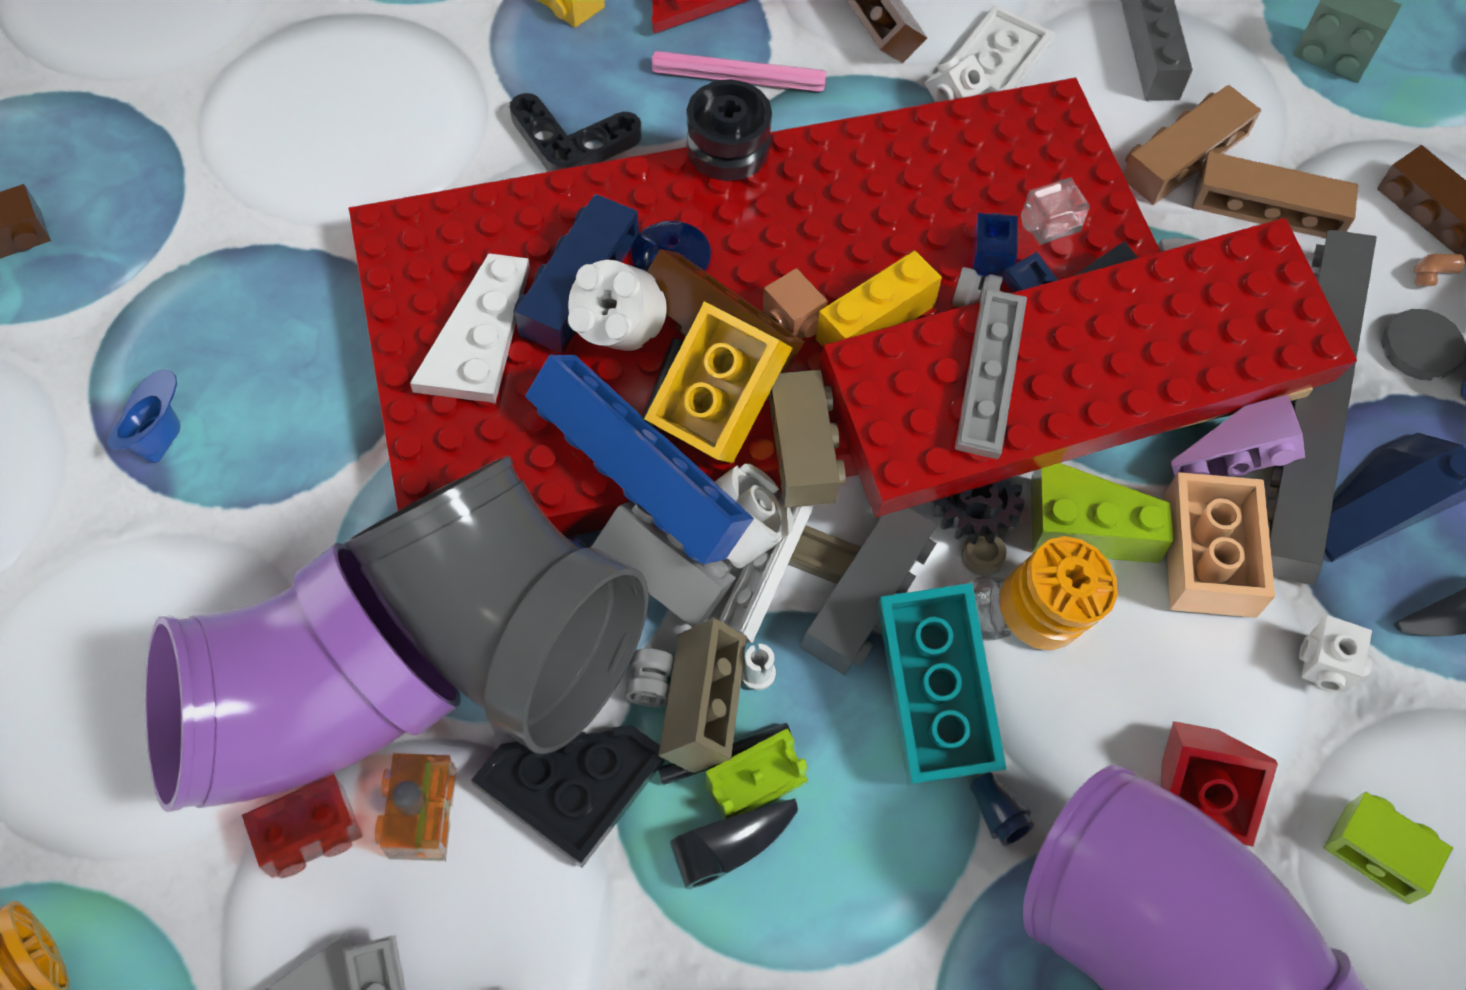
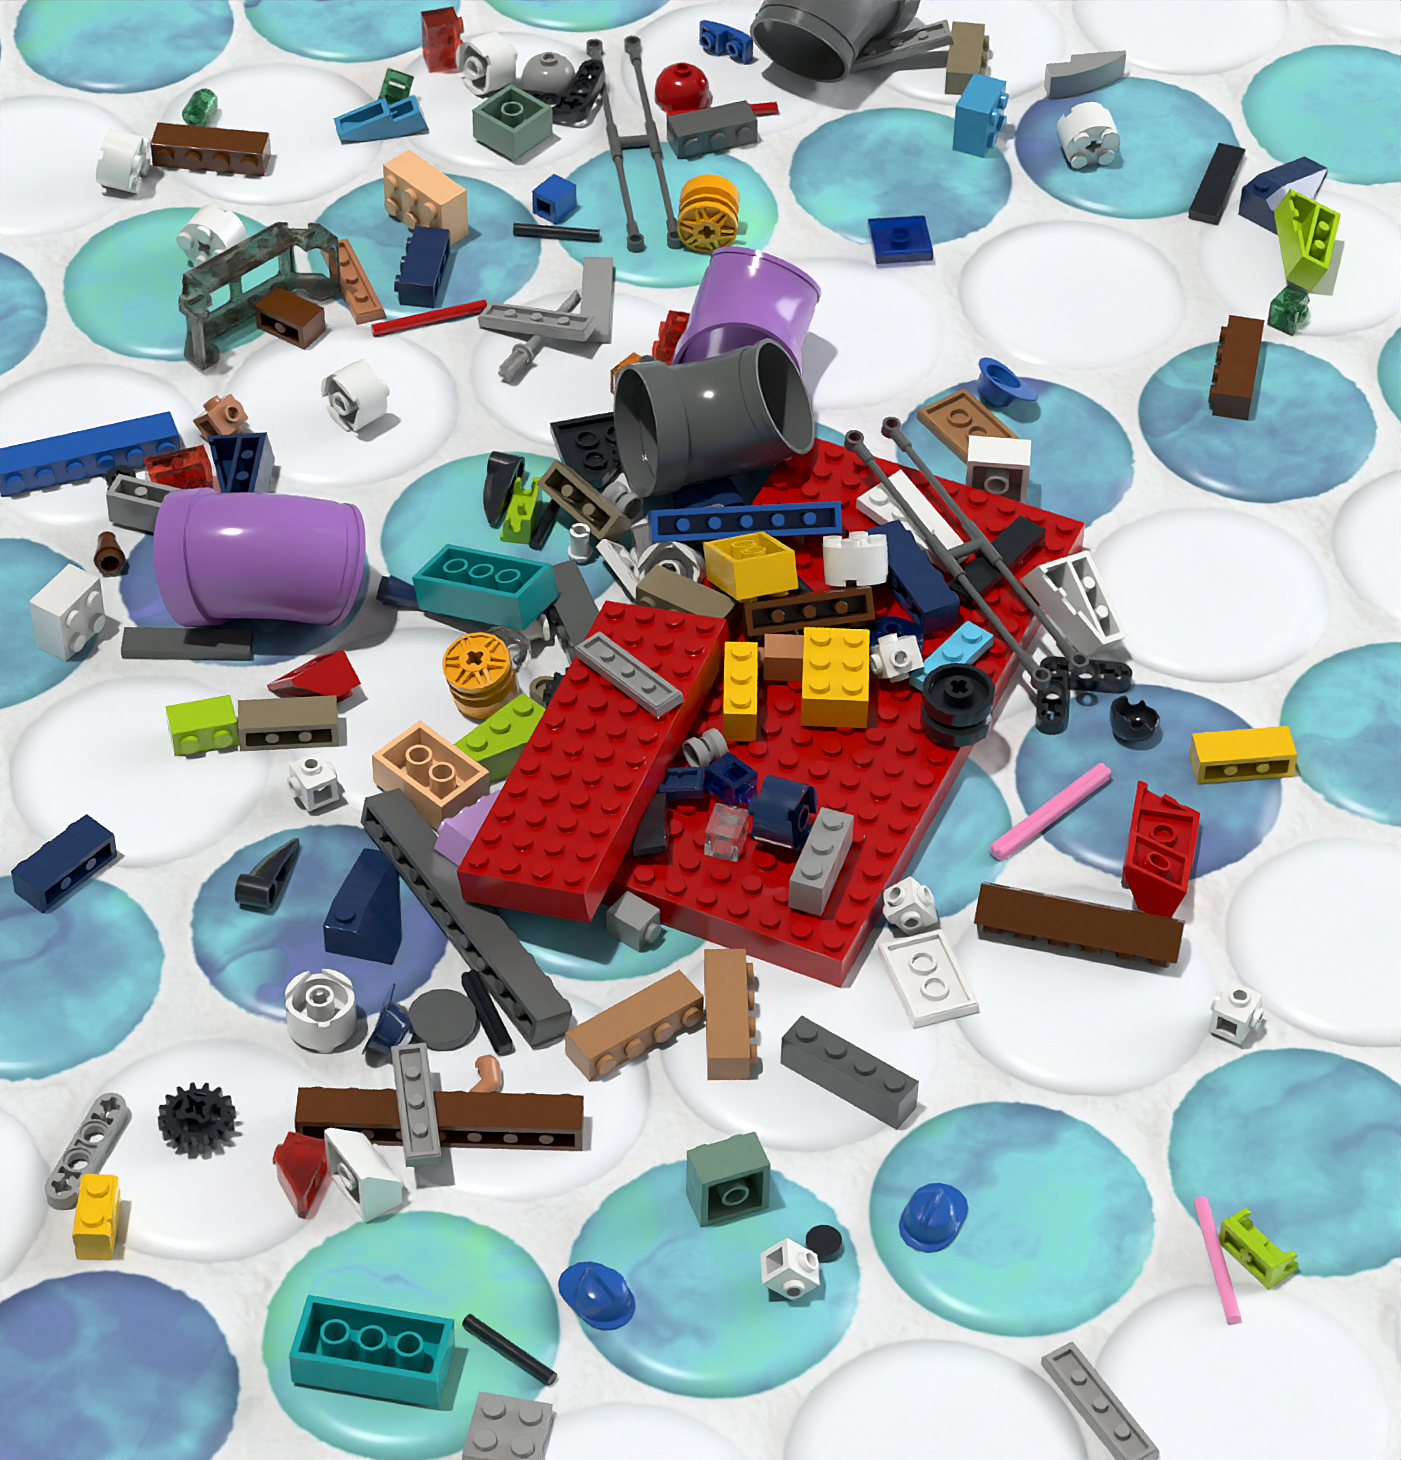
camera: 130 degrees right, 15 degrees down
none -> dark tan brick [238,695,339,751]
none -> black axle [461,969,513,1055]
none -> dark blue brick [748,774,818,850]
none -> light grey brick [788,807,854,916]
none -> yellow brick [801,627,870,728]
none -> dark grey bar [844,417,1089,691]
none -> white brick [869,633,924,683]
none -> medium azure plate [909,621,994,691]
none -> medium nougat tile [916,388,1020,465]
none -> black tile [947,516,1046,607]
none -> white brick [965,435,1031,504]
none -> white wedge [1020,550,1128,657]
none -> black hair [1110,695,1160,741]

